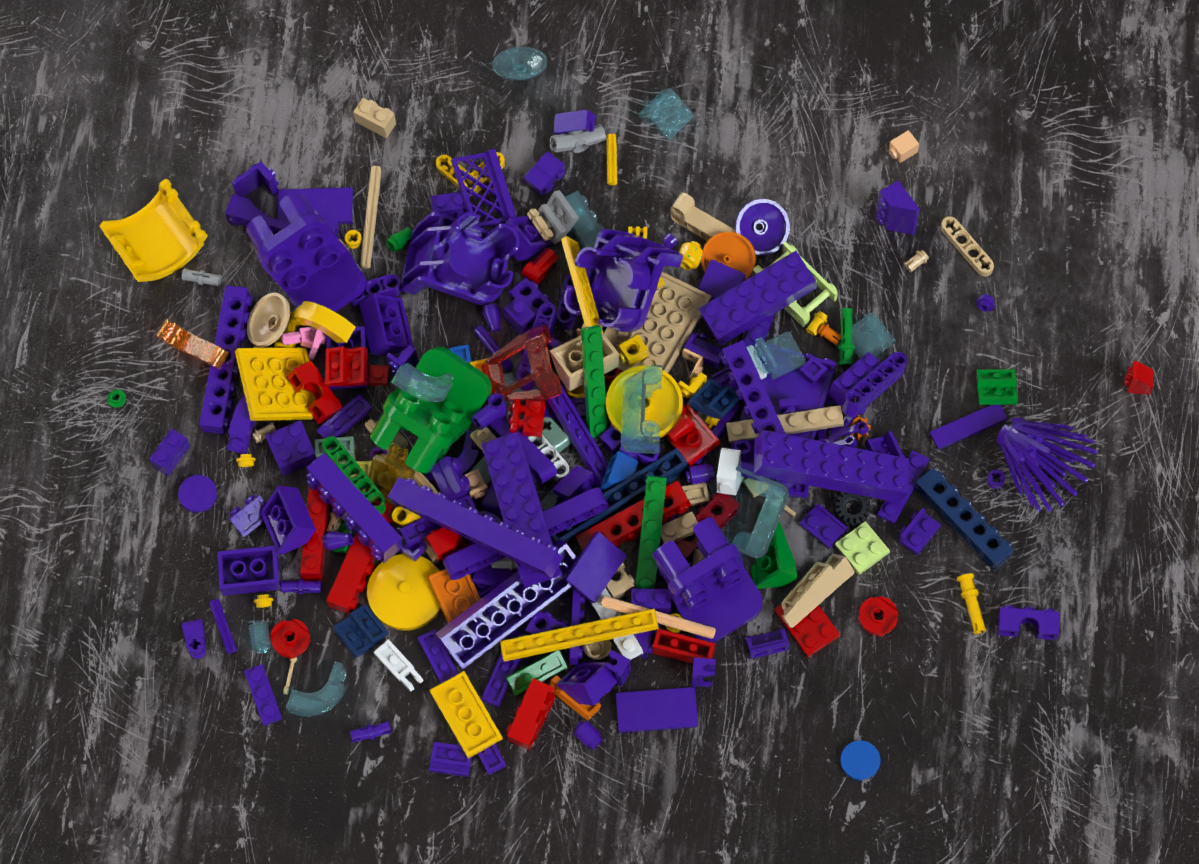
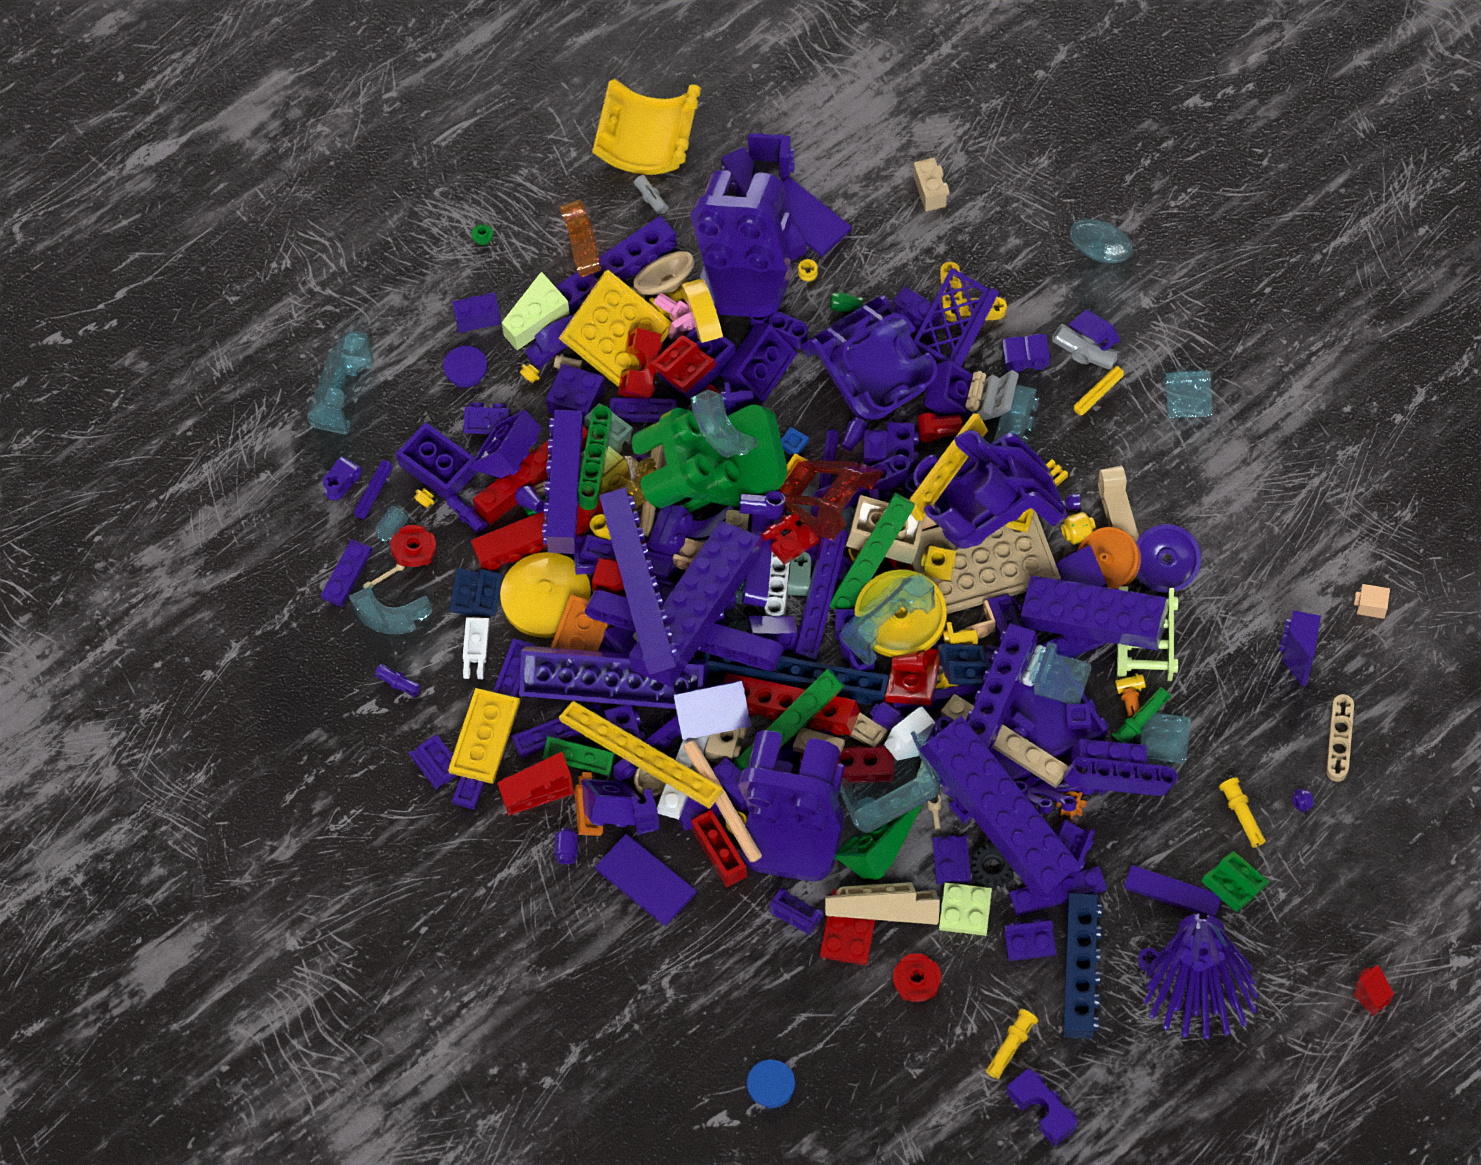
camera: 45 degrees right, 5 degrees down
tan axle [360,166,381,269] -> none
blue slope [600,451,638,491] -> none
dark purple hinge [692,658,716,688] -> none
tan pin [904,250,929,273] -> none
none -> clear light blue windscreen [307,332,374,435]
none -> yellowish green wedge [502,272,570,350]
none -> yellow pin [1219,777,1266,848]

